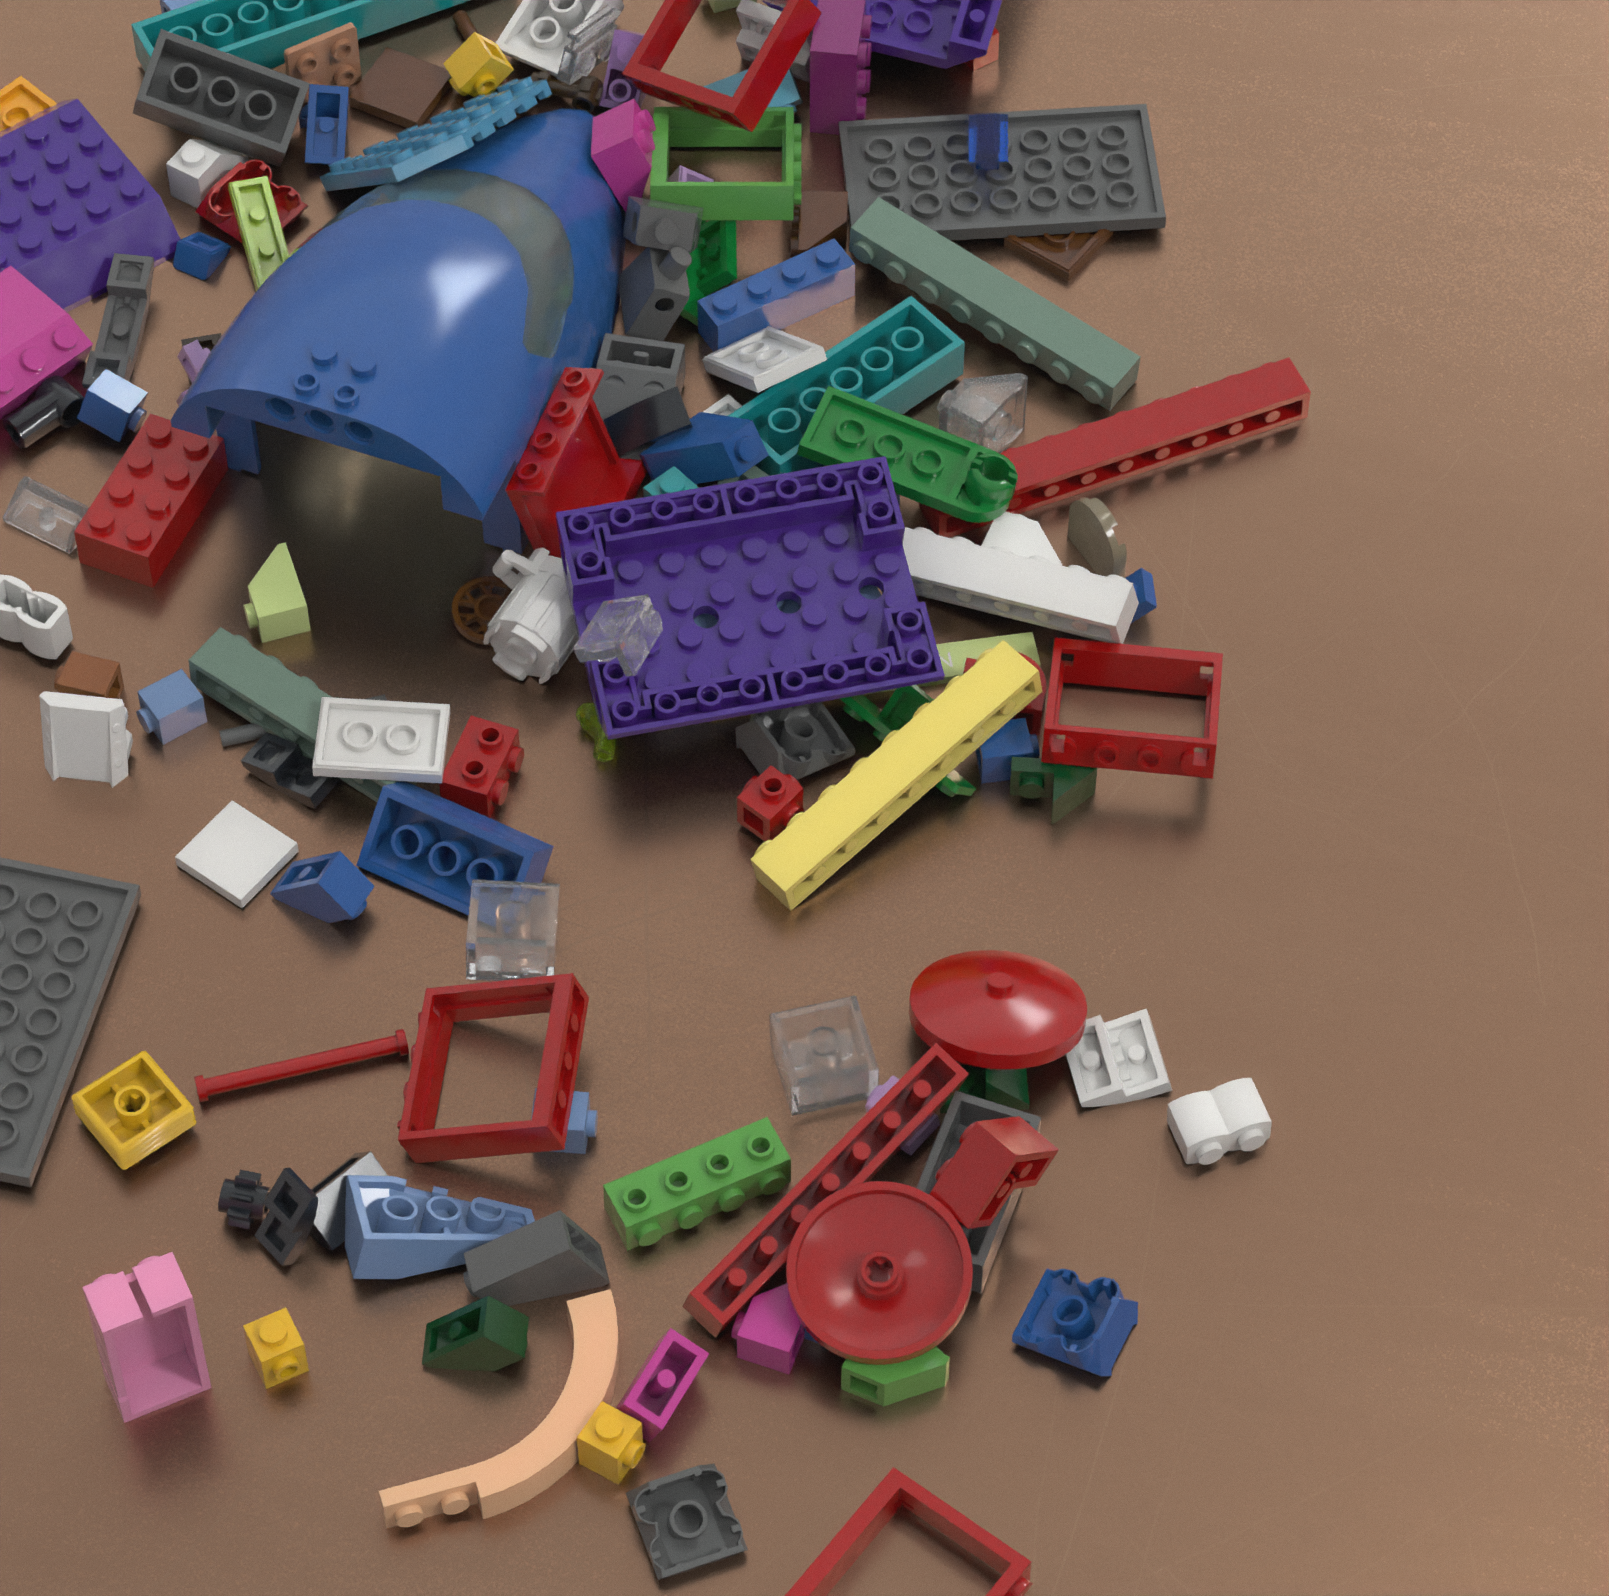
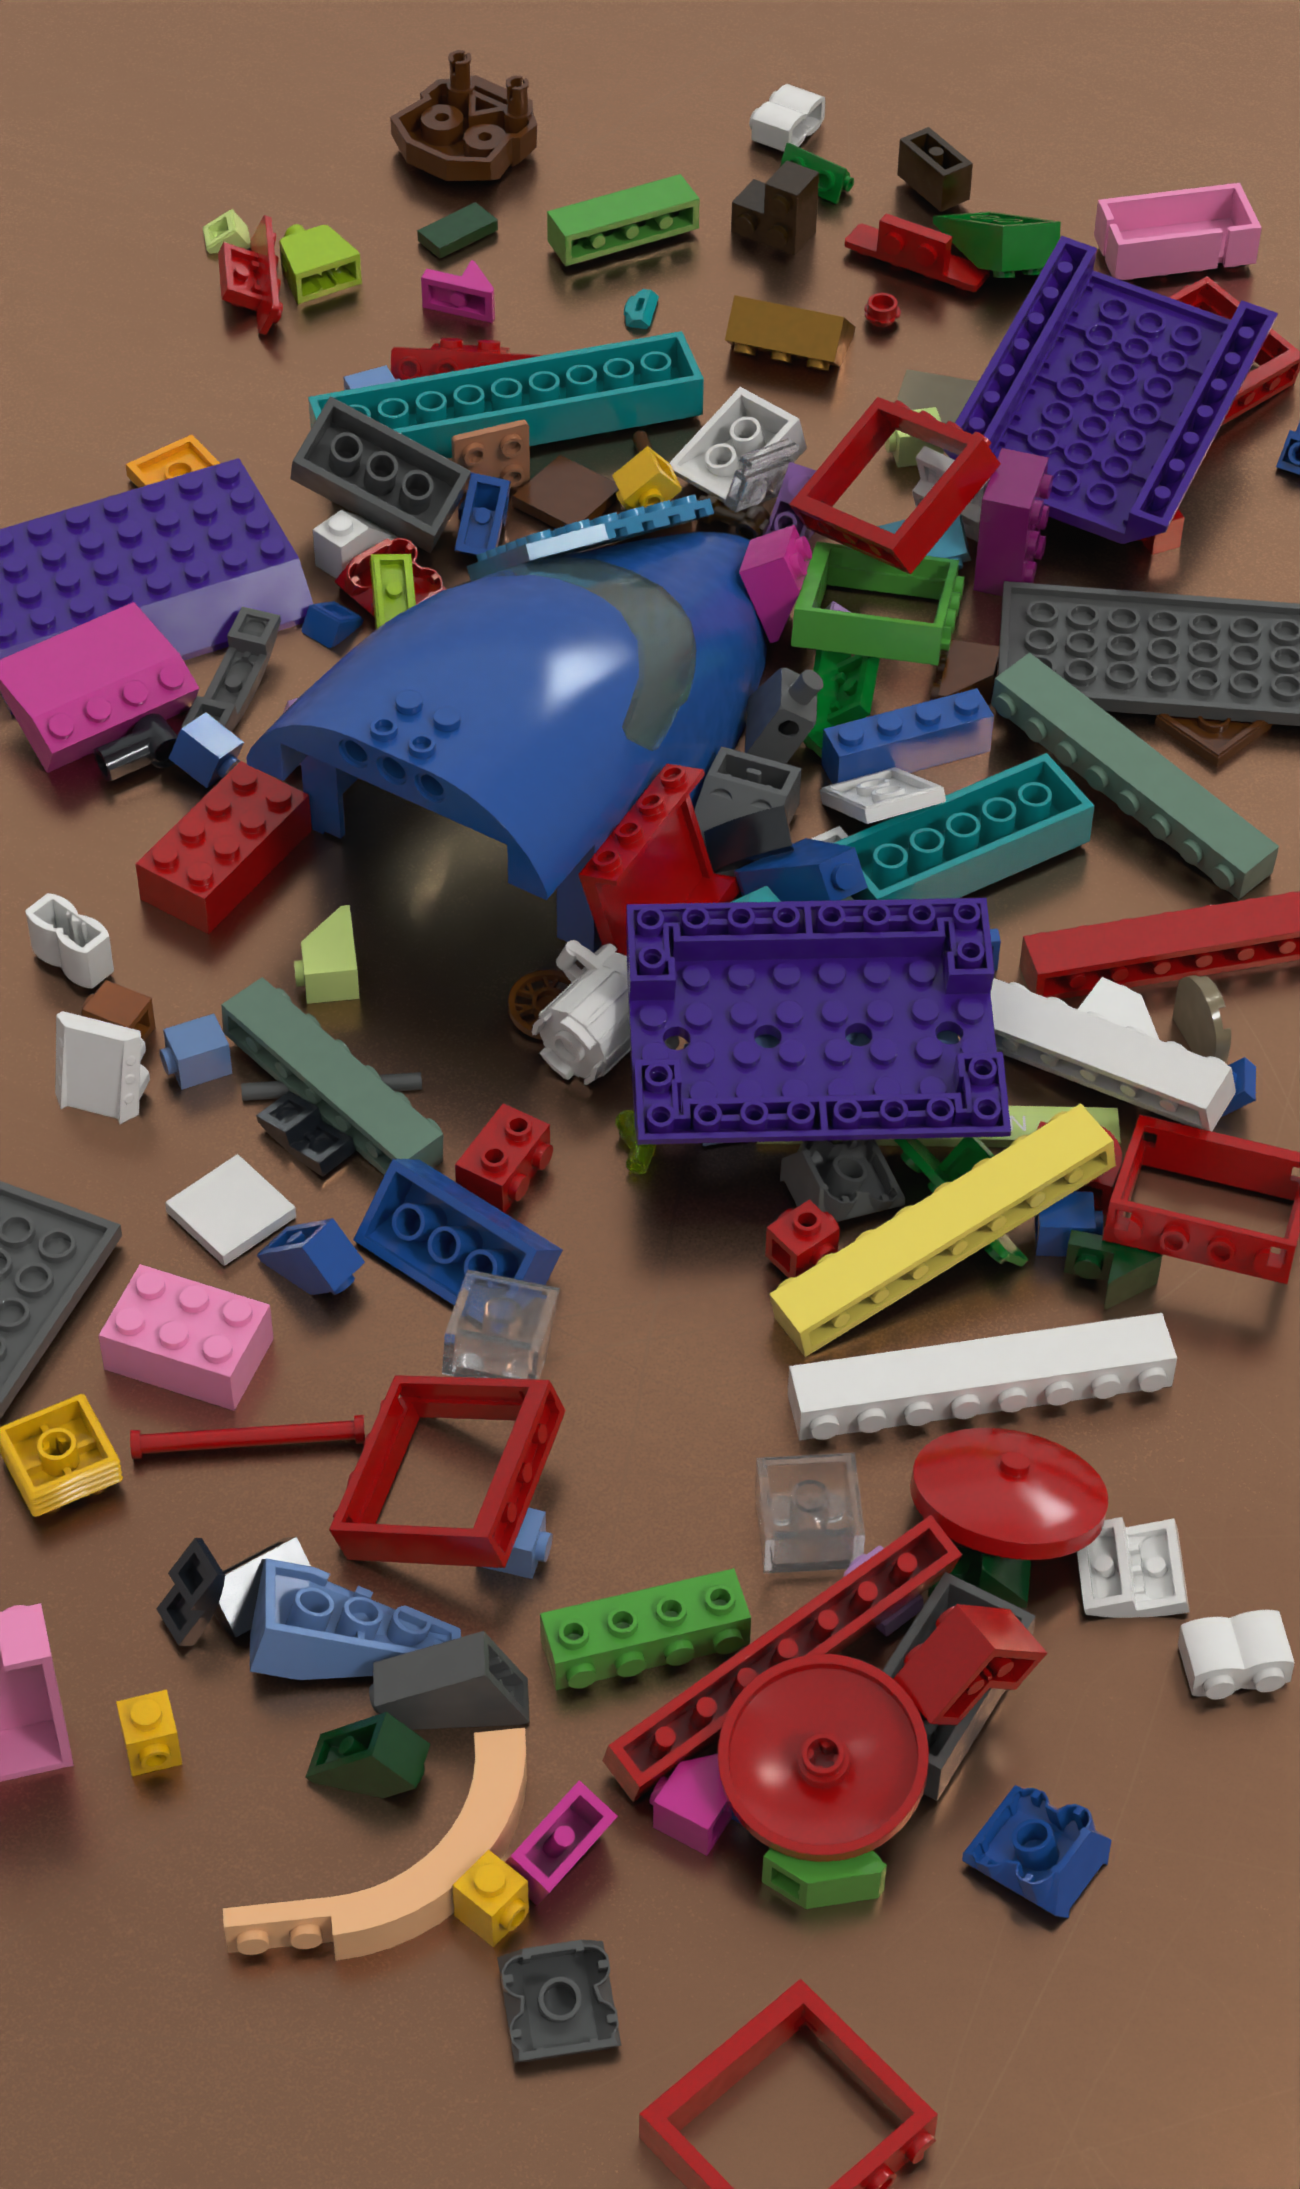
camera: 10 degrees right, 5 degrees down
clear slope [2,476,90,554] -> none
black gear [218,1169,271,1229] -> none
white tile [312,697,450,783] -> none
clear bracket [573,594,663,677] -> none
dark grey torso [623,196,704,253] -> none
green plate [797,386,1018,523] -> none
clear slope [937,373,1028,453] -> none
clear blue slope [965,113,1008,170] -> none
none -> bright pink brick [98,1264,274,1411]
none -> white brick [788,1313,1177,1441]

